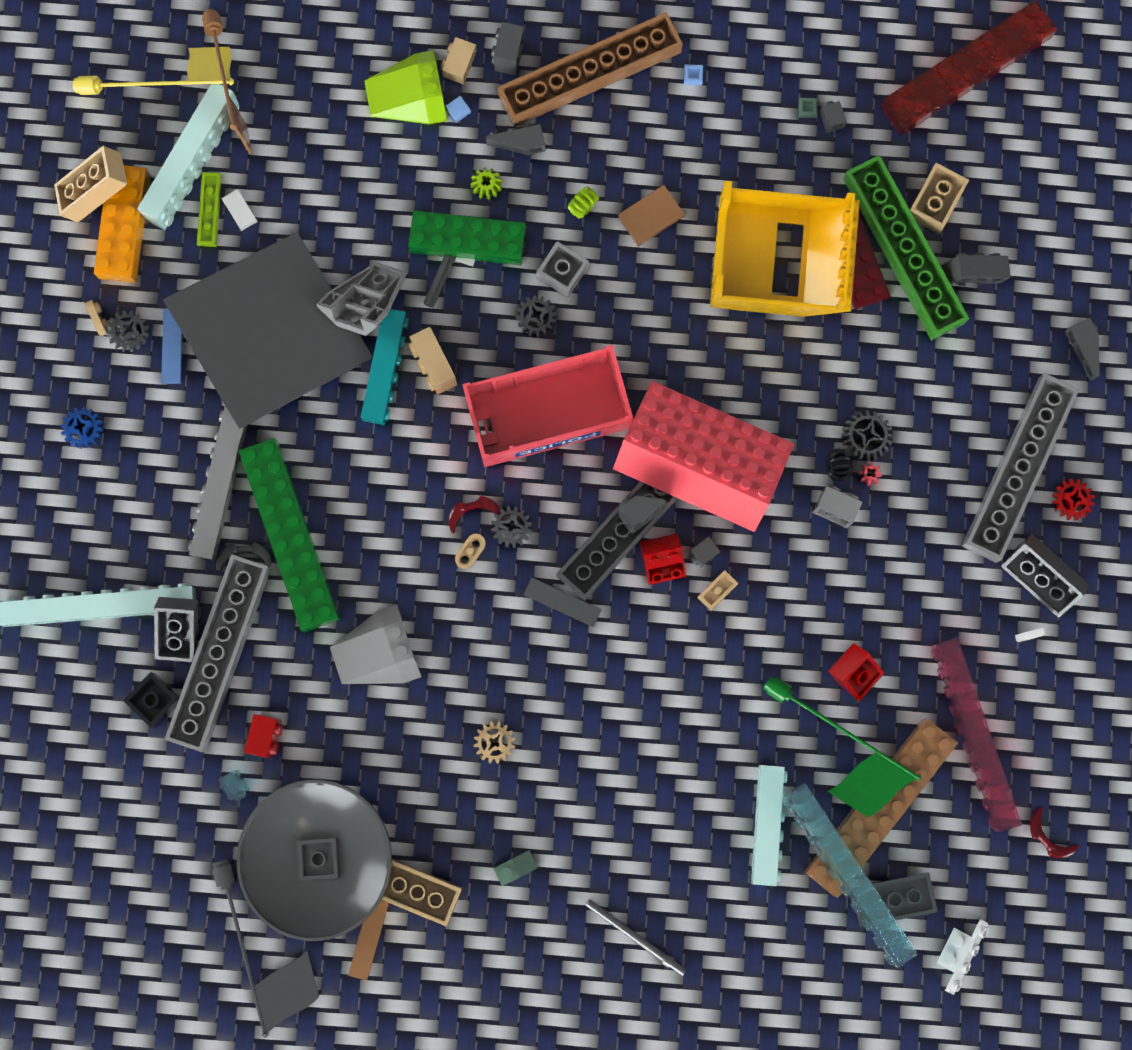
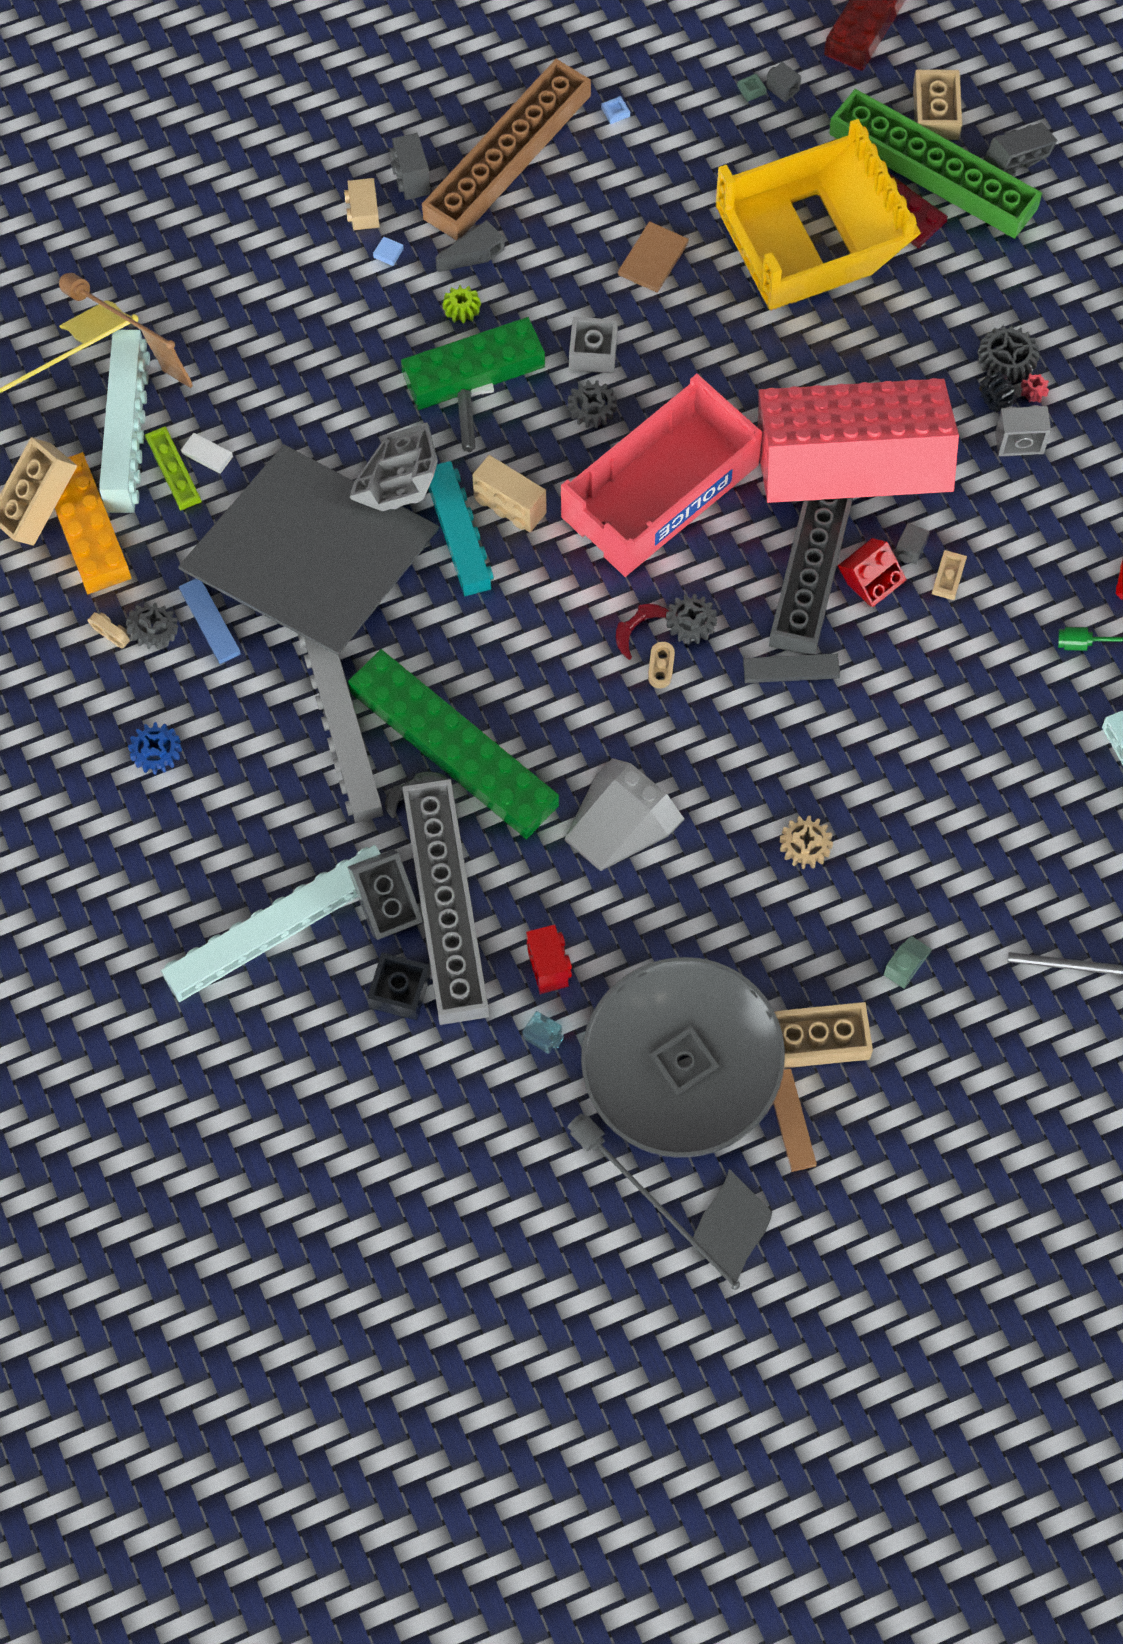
camera: 25 degrees left, 15 degrees down
lime wedge [364,50,447,124] -> none
lime gear [568,186,599,219] -> none
dark grey slope [618,495,666,534] -> none

